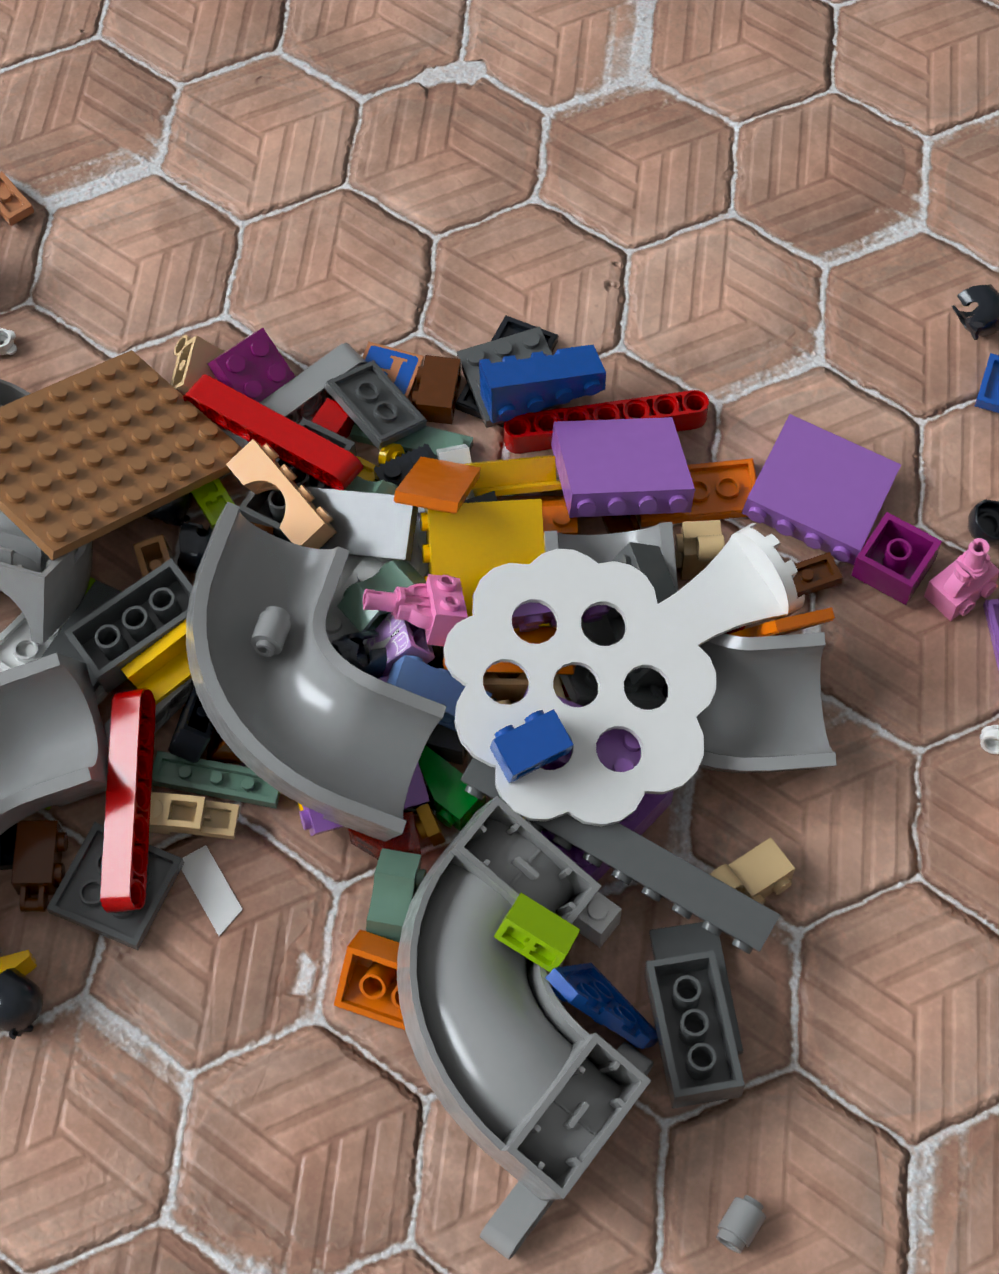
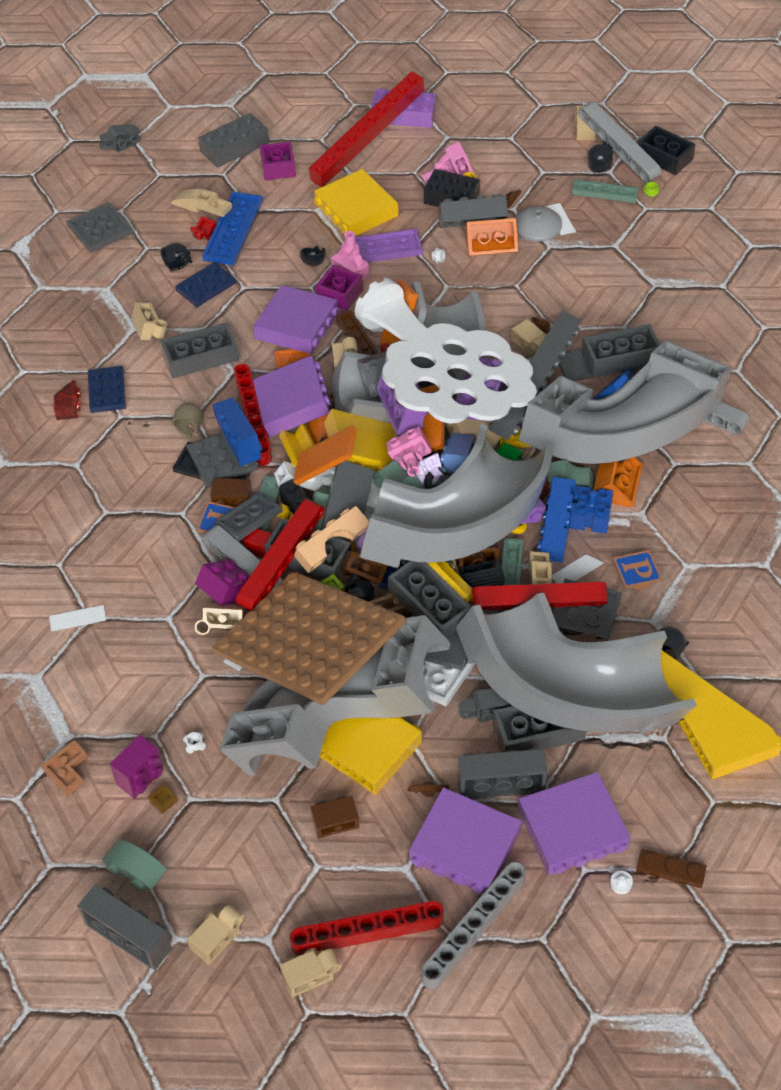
camera: 95 degrees left, 10 degrees down
light grey brick [250,606,291,657] -> none
blue brick [490,709,574,783] -> none
lime hinge [493,893,580,972] -> none
light grey brick [716,1195,766,1253] -> none
none -> white sticker [49,605,106,632]
none -> clear red slope [54,380,82,420]
none -> dark blue plate [88,366,126,413]
none -> tan hinge [131,303,168,341]
none -> dark grey brick [160,322,239,379]
none -> dark tan helmet [172,403,206,438]
none -> dark blue plate [175,262,236,308]
none -> reddish brown piece [532,317,551,334]
none -> blue wedge [537,477,576,563]
none -> blue brick [569,485,613,534]
none -> piece [613,550,663,590]

